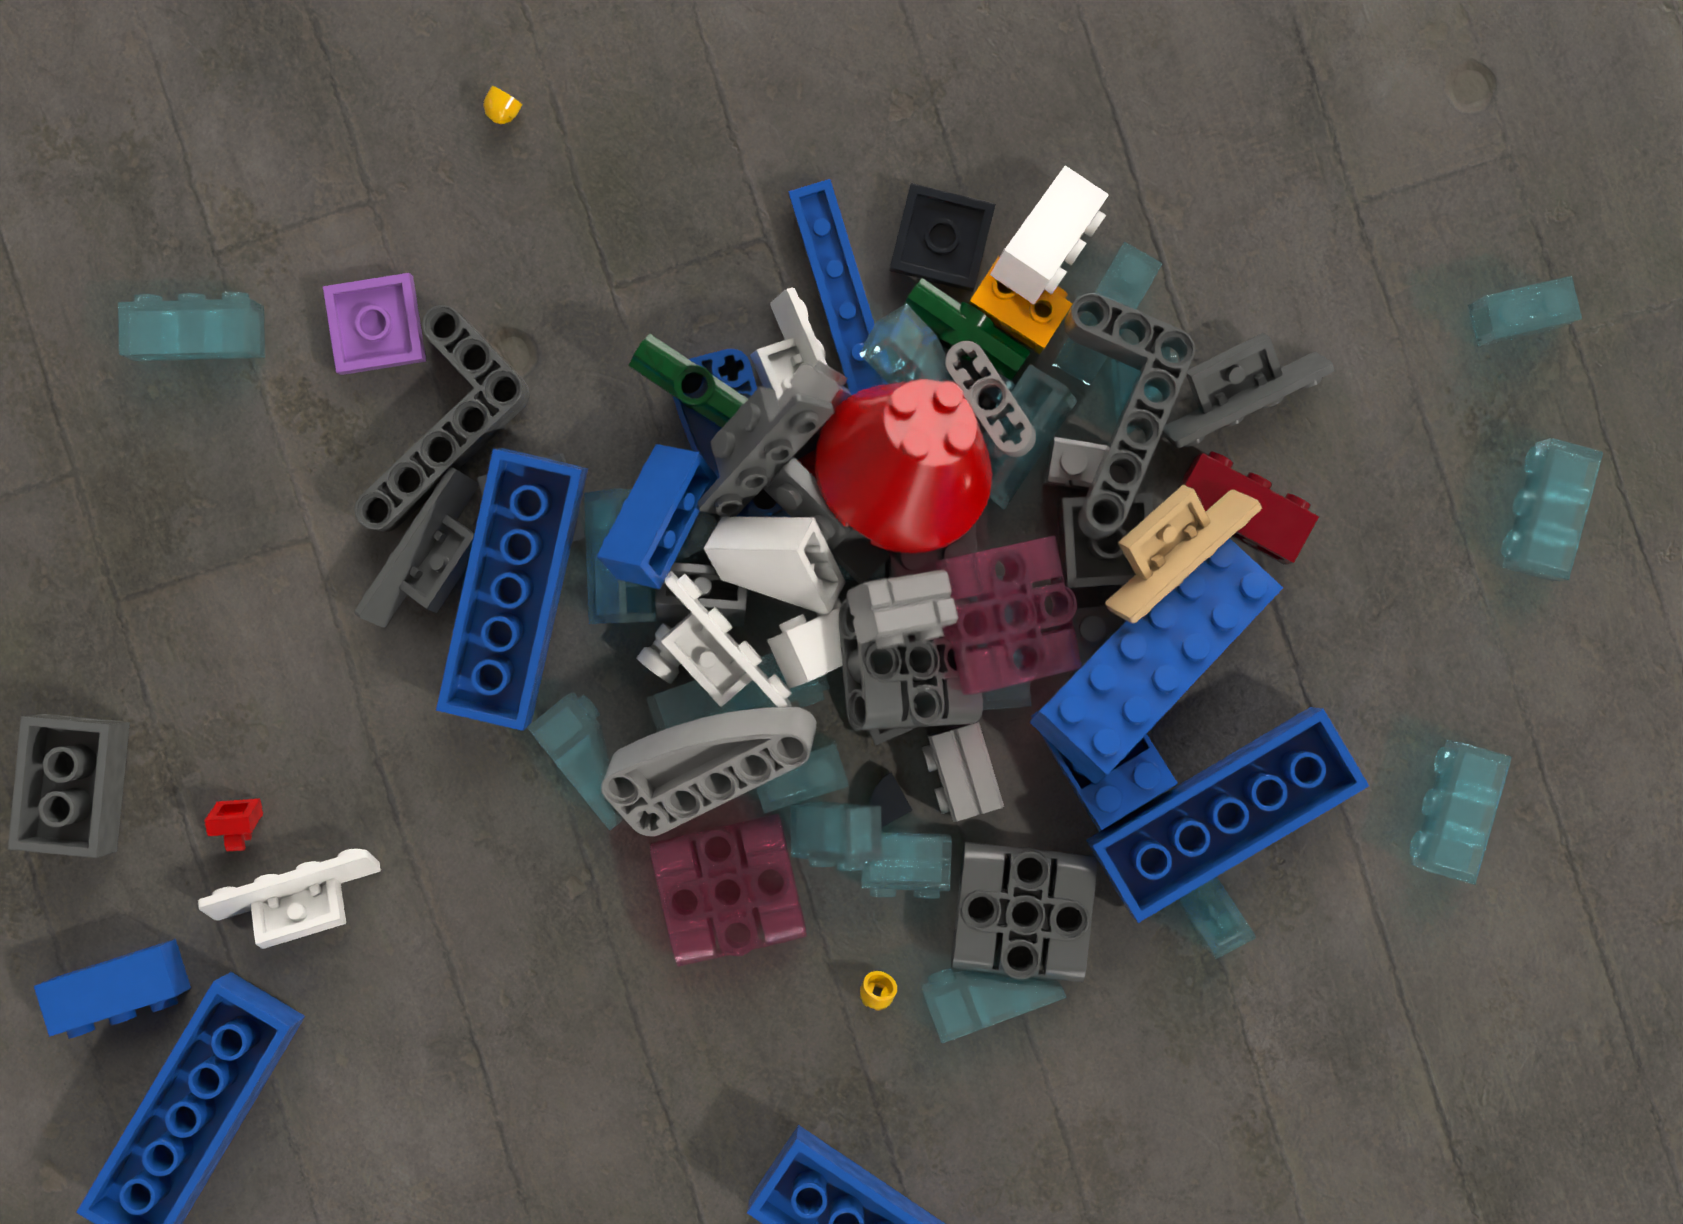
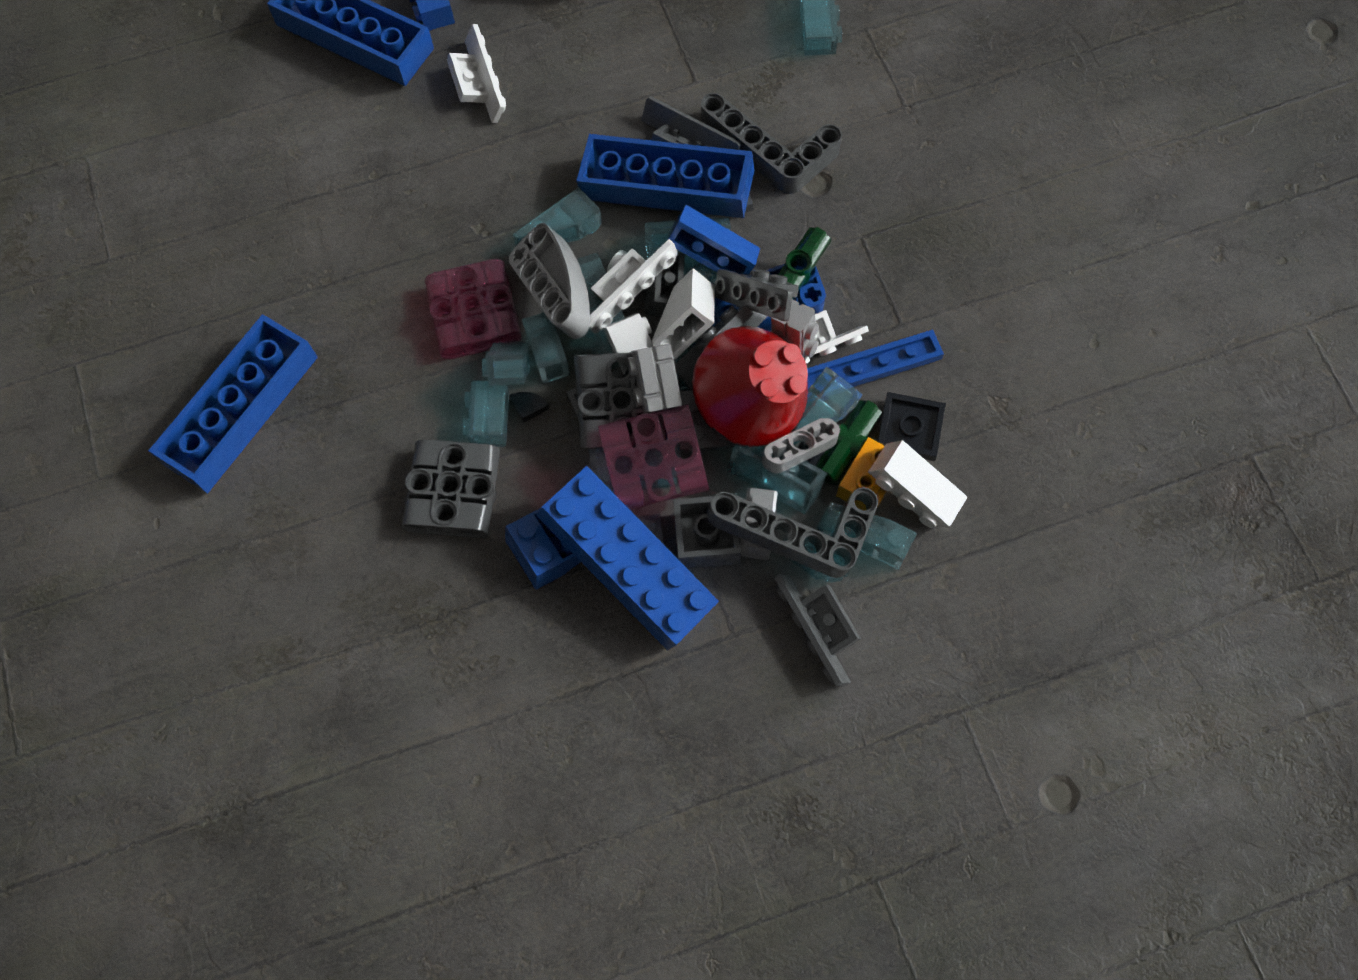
camera: 90 degrees right, 20 degrees down
red tile [204,798,263,852] -> none
medium lavender plate [323,273,426,375] -> none
yellow hinge [483,86,523,124] -> none
yellow hinge [860,971,897,1011] -> none
light grey brick [922,722,1004,822] -> none
clear light blue slope [922,969,1067,1043] -> none
blue brick [1086,707,1369,923] -> none
tan bracket [1105,485,1262,623] -> none
dark red brick [1177,451,1319,565] -> none
clear light blue slope [1178,877,1256,959] -> none
clear light blue brick [1410,740,1512,885] -> none
clear light blue brick [1468,276,1582,347] -> none
clear light blue brick [1501,438,1603,581] -> none

